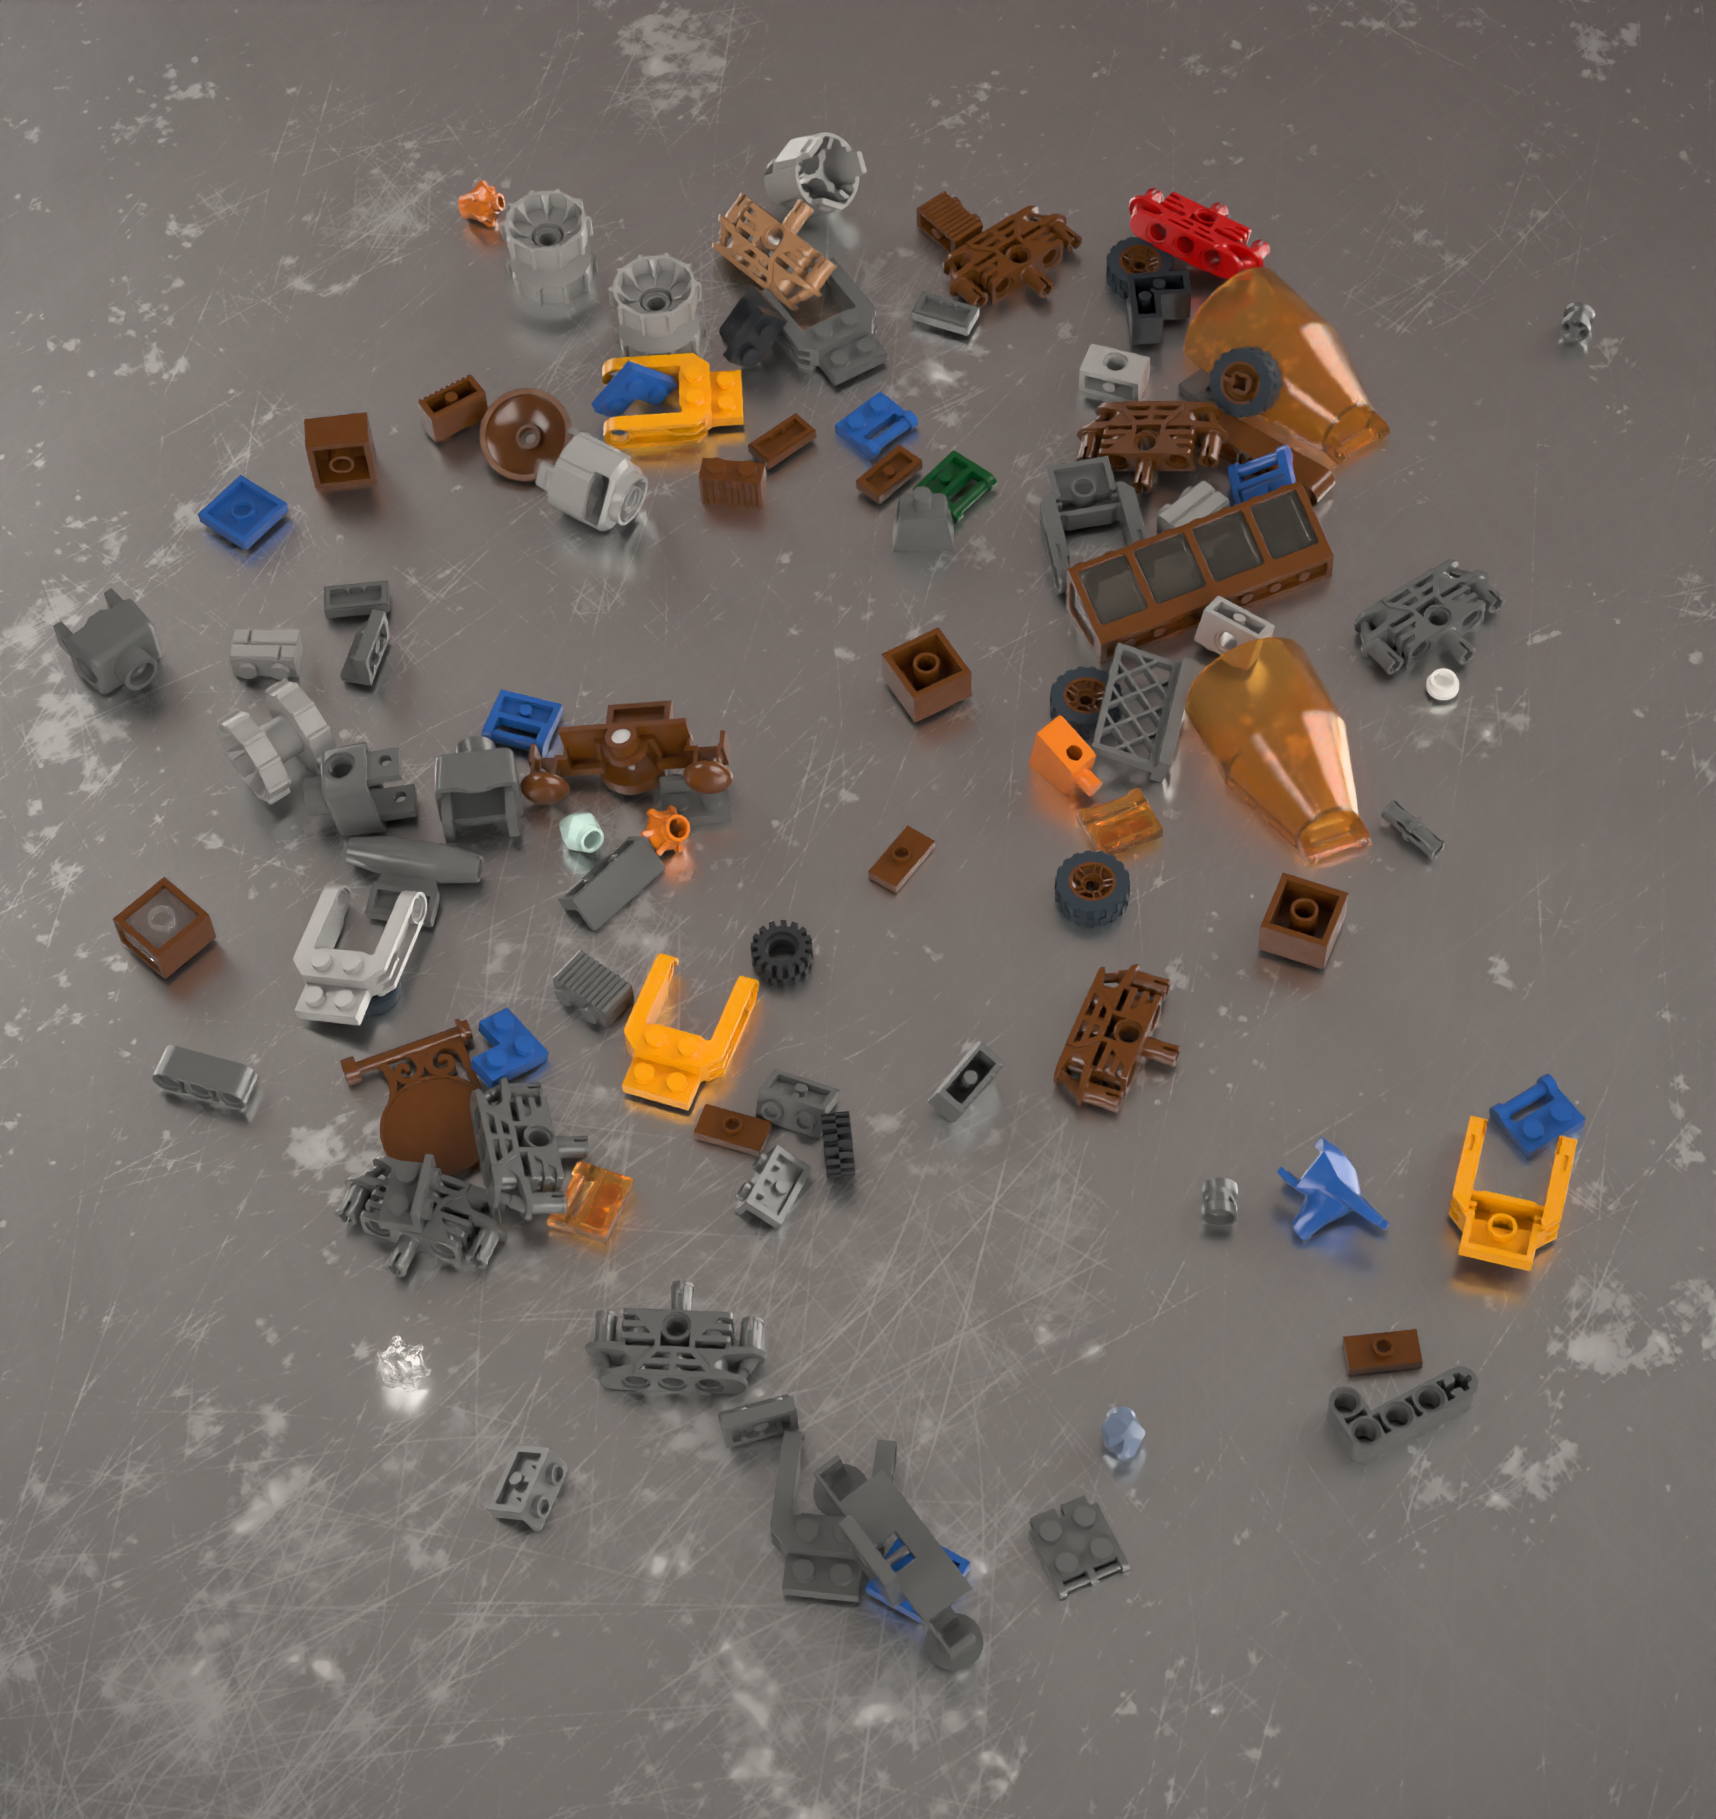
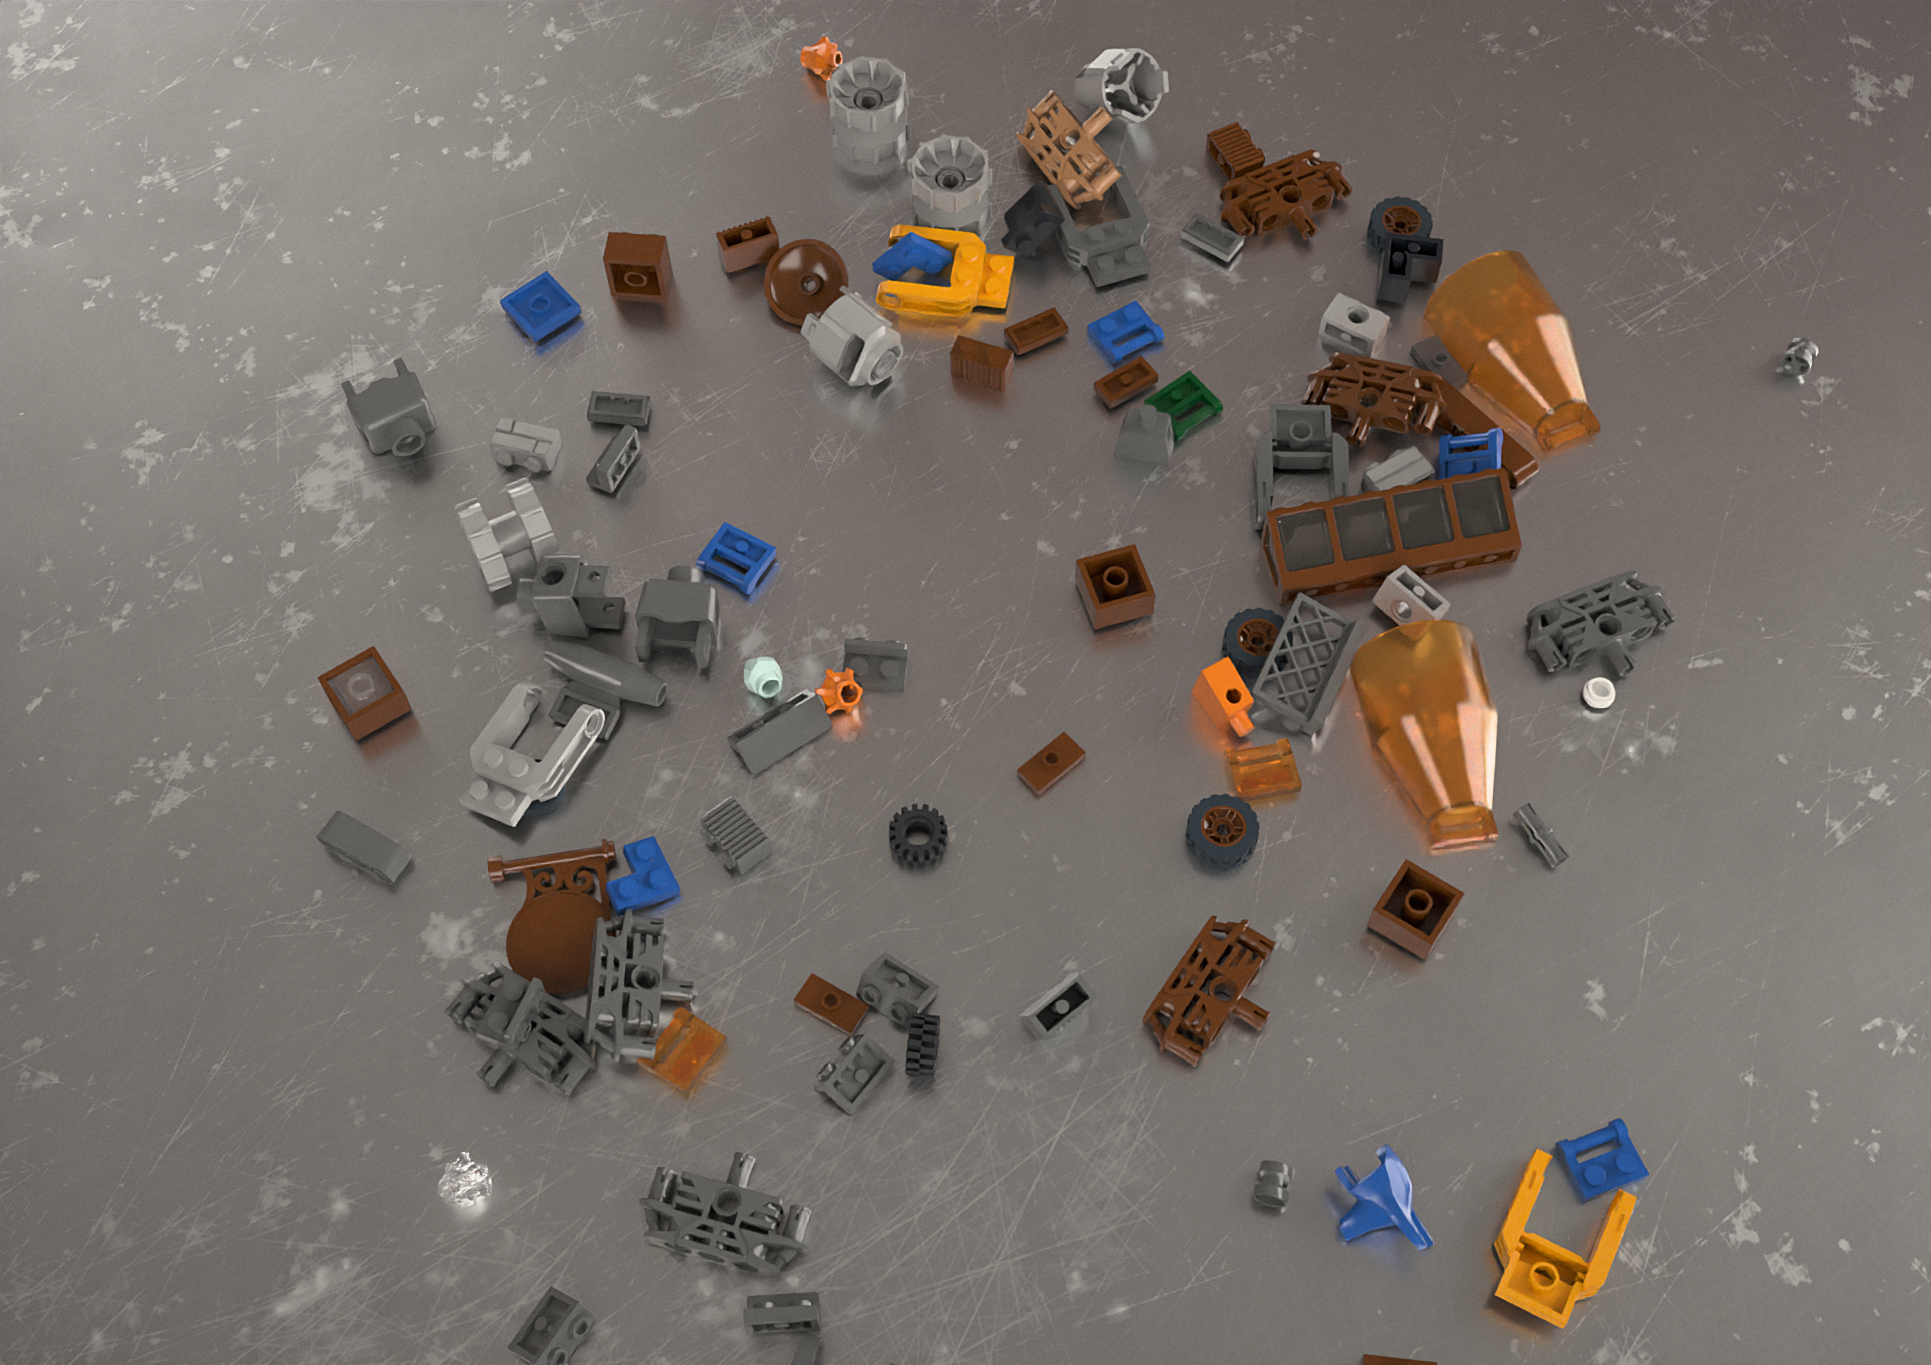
camera: 10 degrees right, 5 degrees up
reddish brown piece [520,700,733,806] -> none
light orange plate [622,953,759,1111] -> none
red piece [1129,188,1270,279] -> none
black wheel [1209,346,1283,418] -> none

